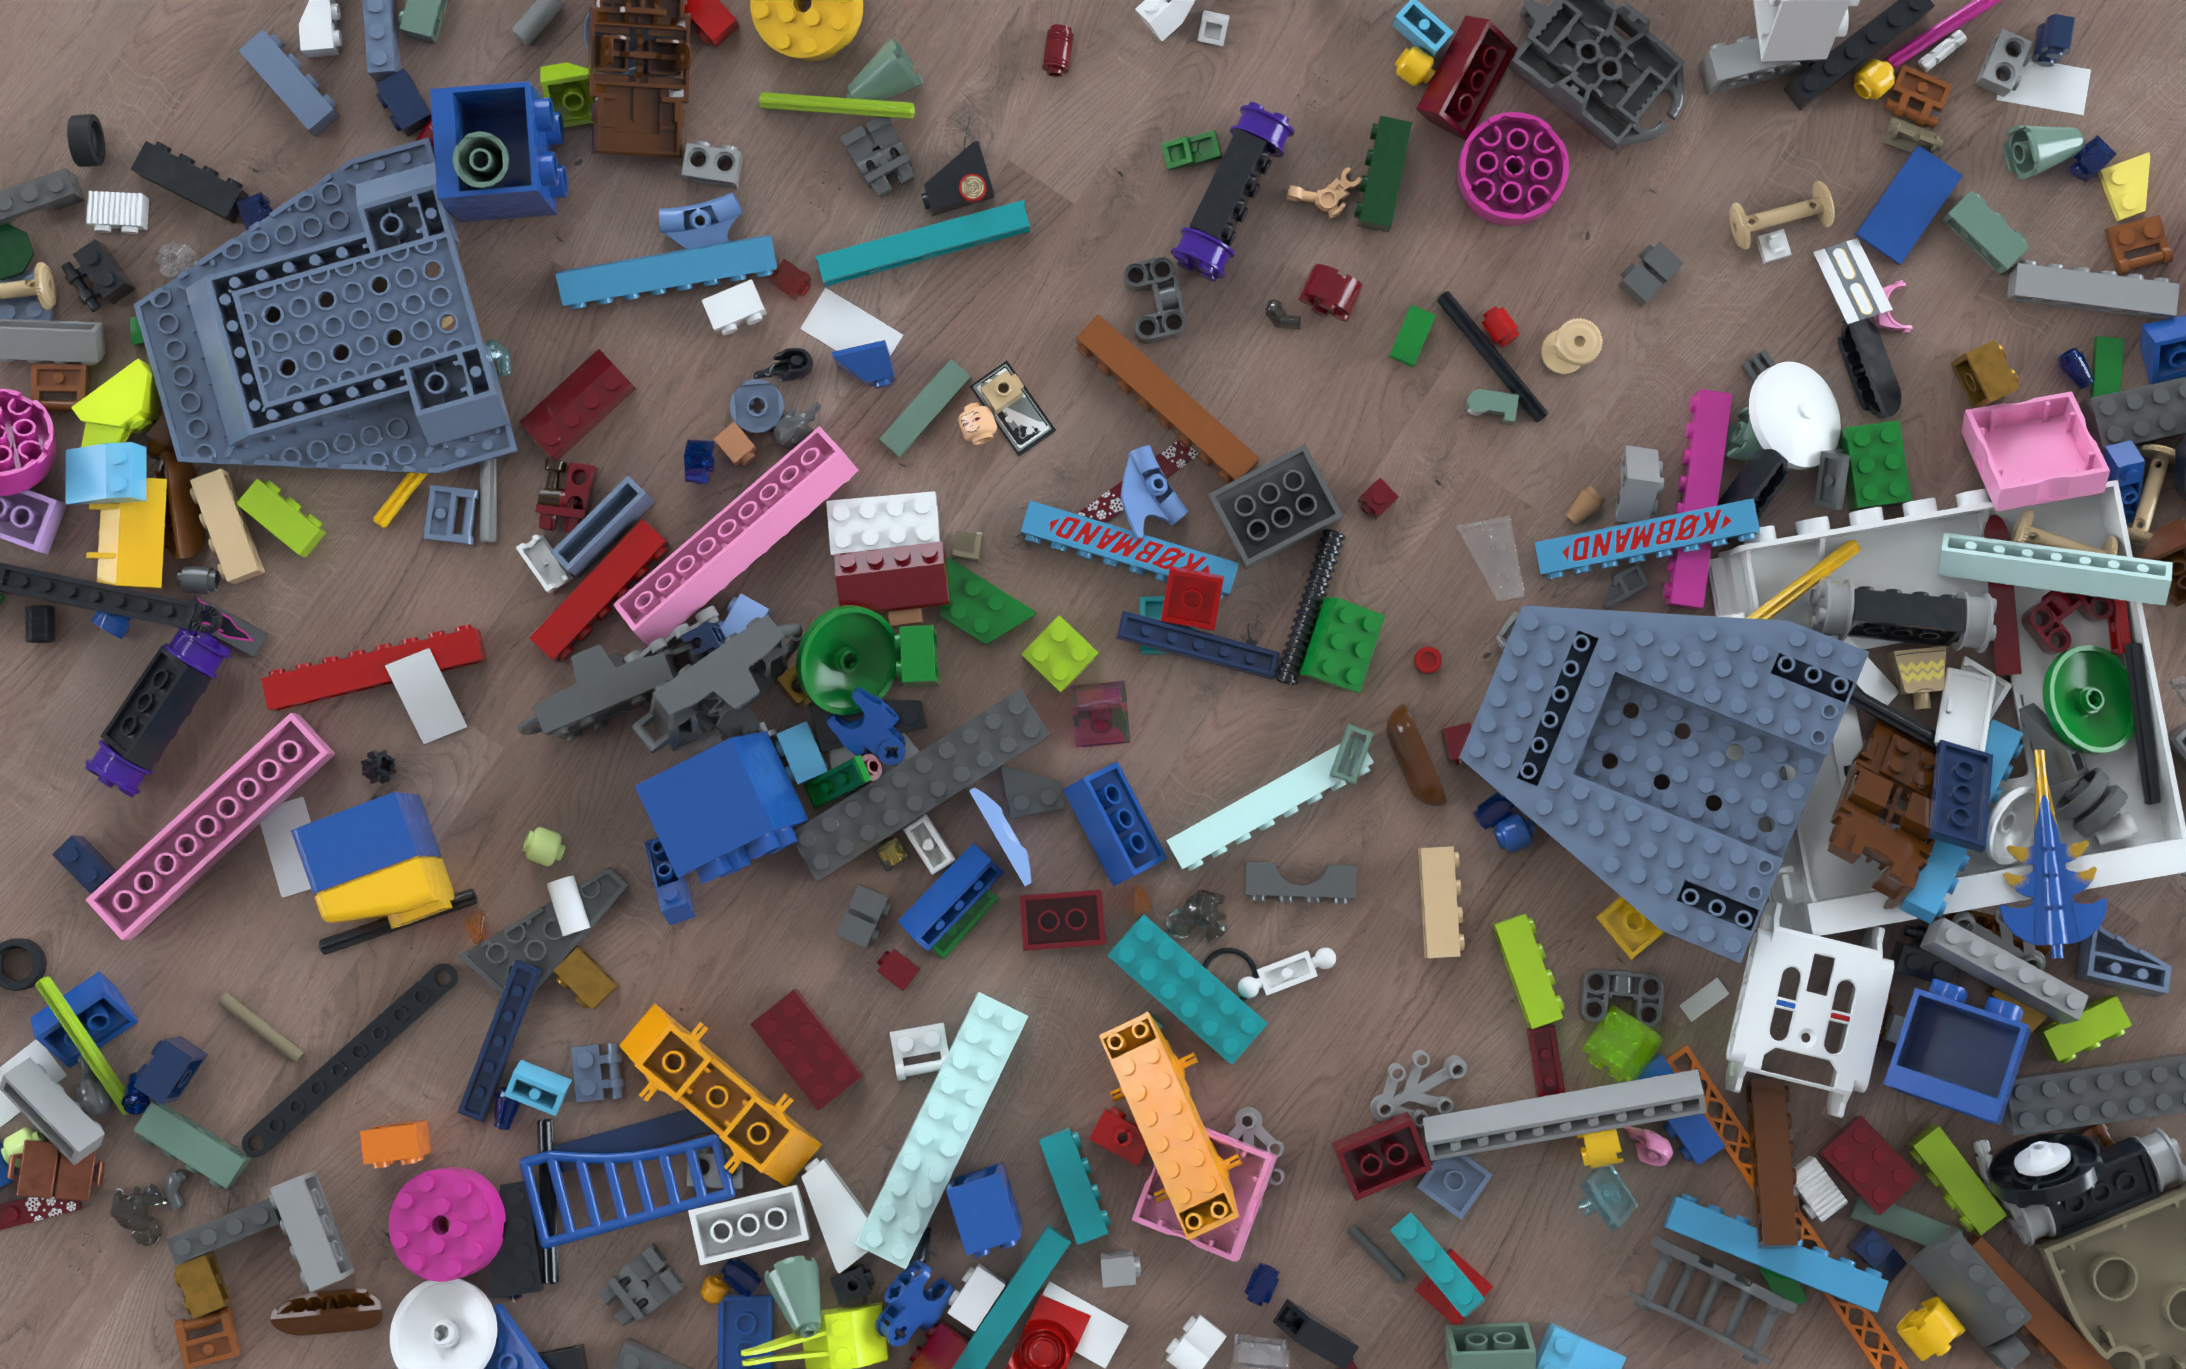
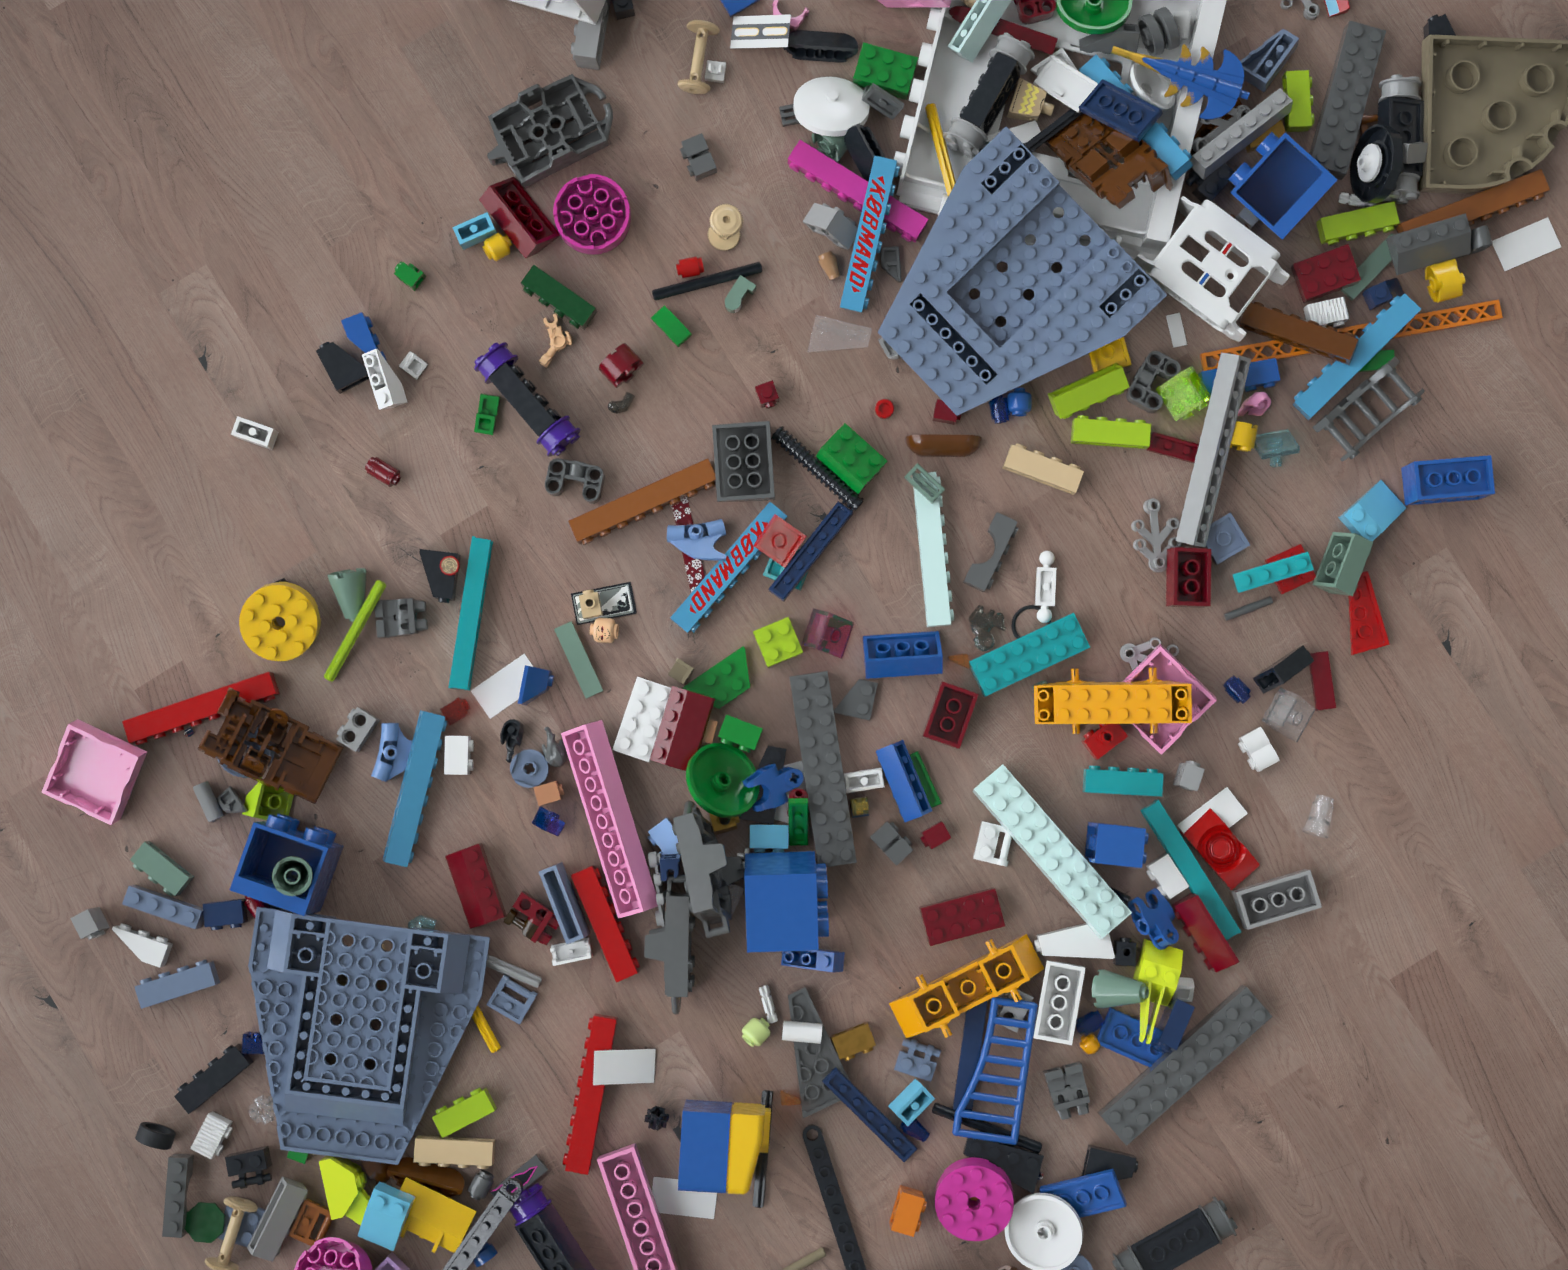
camera: 65 degrees left, 0 degrees up
light blue slope [969,788,1032,886] -> none
none -> dark grey tile [216,786,248,813]
none -> white axle [759,985,778,1023]
none -> lime brick [1048,363,1130,419]
none -> light grey tile [1403,142,1428,164]

